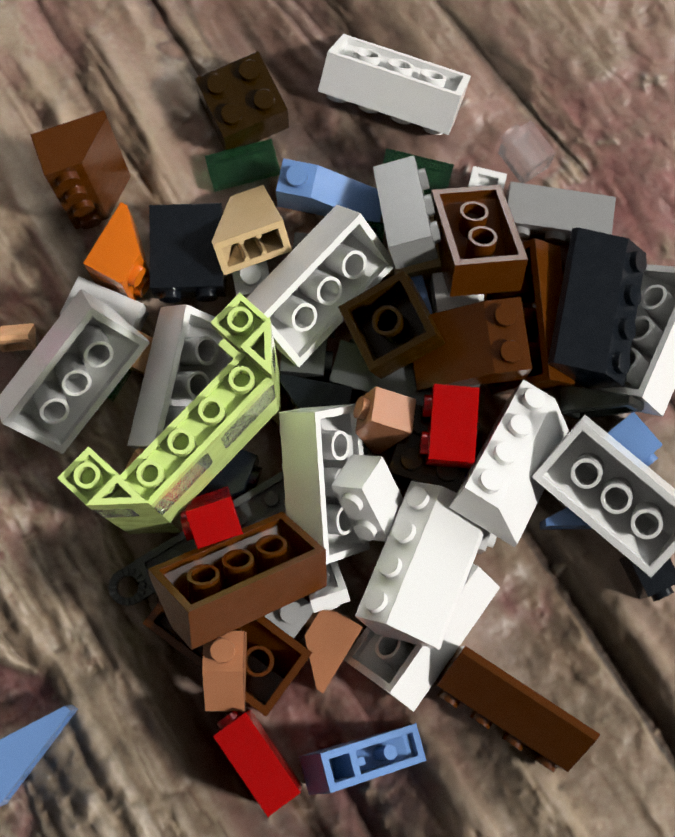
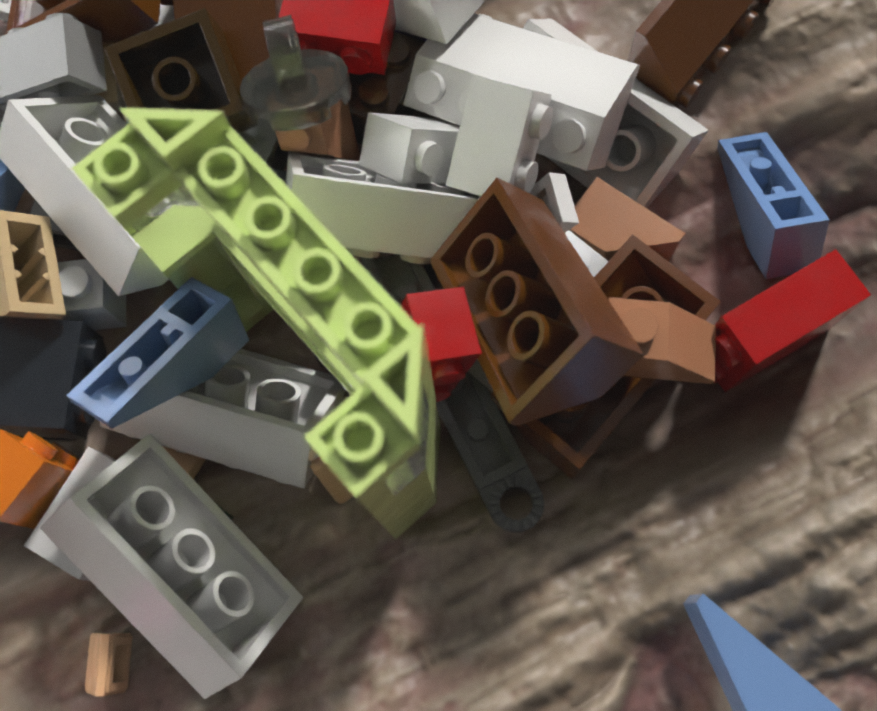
camera: 75 degrees left, 5 degrees down
none -> medium blue slope [66,277,249,429]
none -> clear smoke tile [239,15,352,131]
none -> white brick [446,75,553,196]

